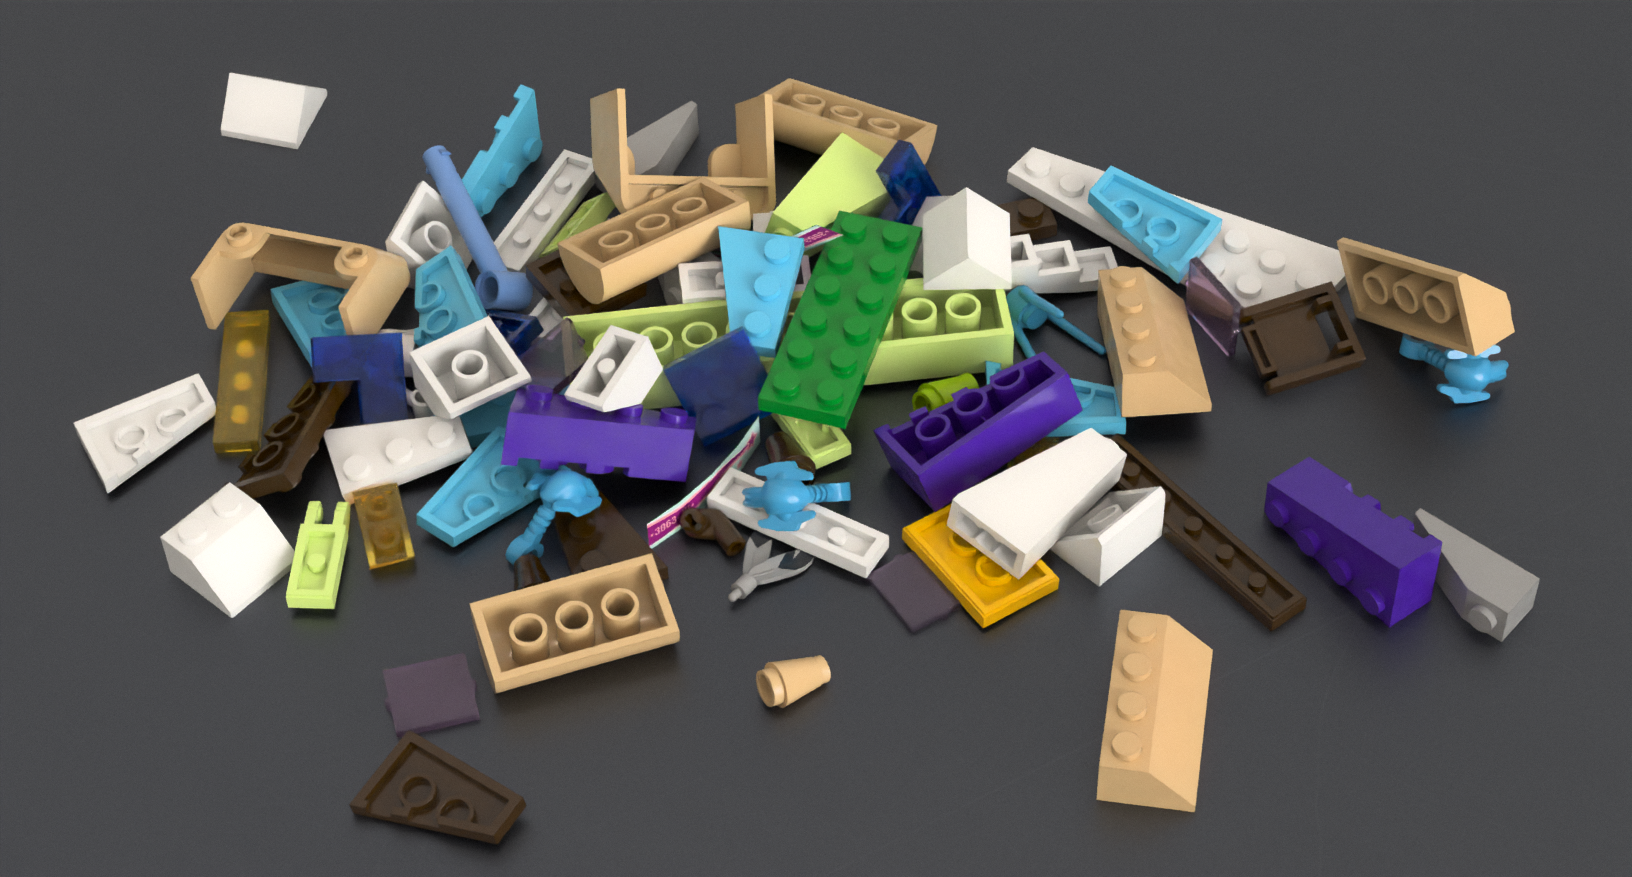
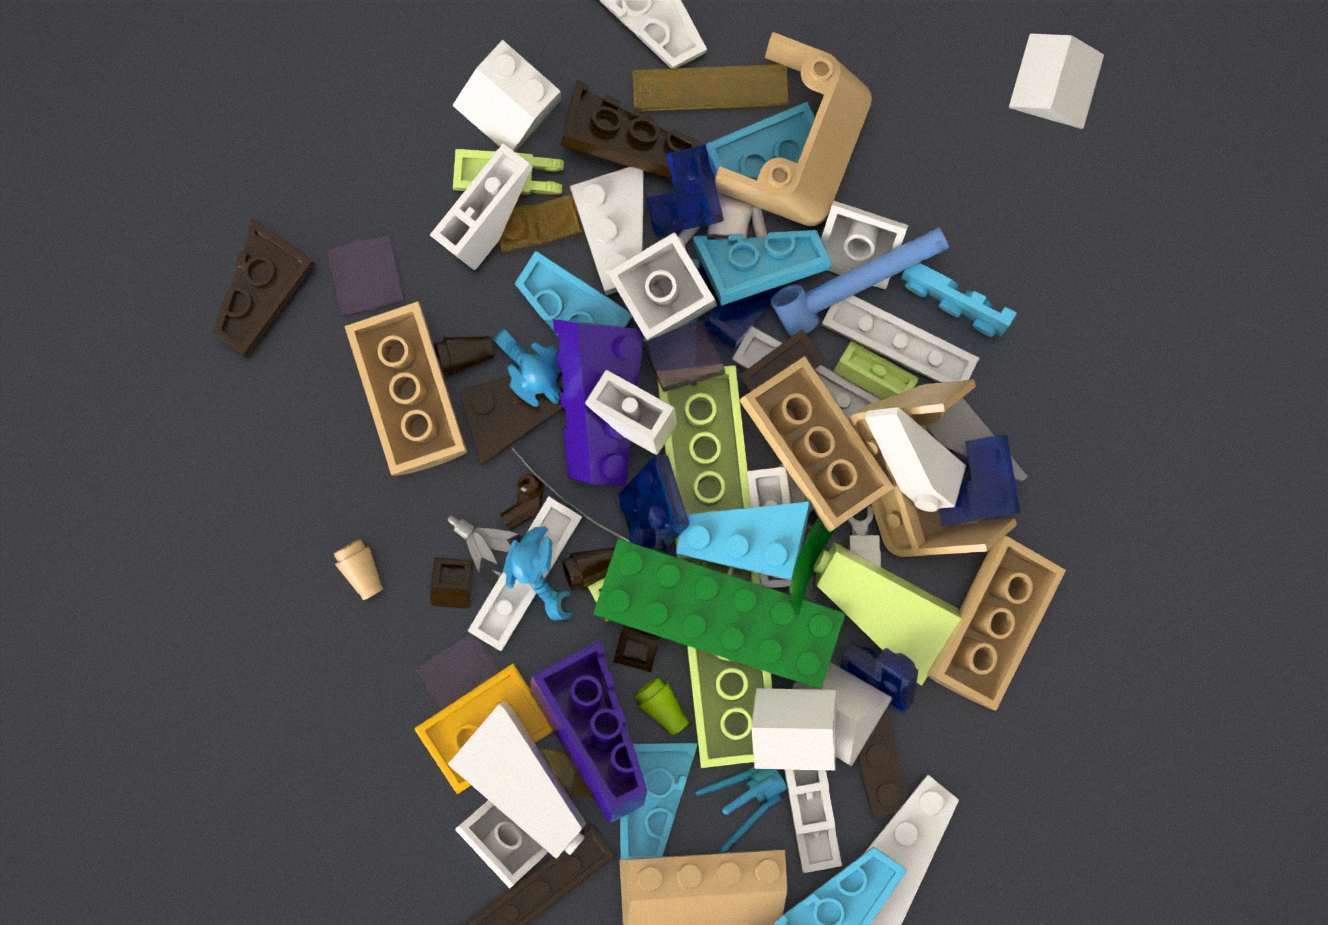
camera: 90 degrees right, 35 degrees up
tan slope [1096,610,1213,812] -> none
none -> white slope [430,143,533,271]
none -> dark brown slope [430,558,474,608]
none -> dark brown slope [613,625,661,672]
none -> white slope [865,407,966,512]
none -> clear blue plate [938,434,1021,526]

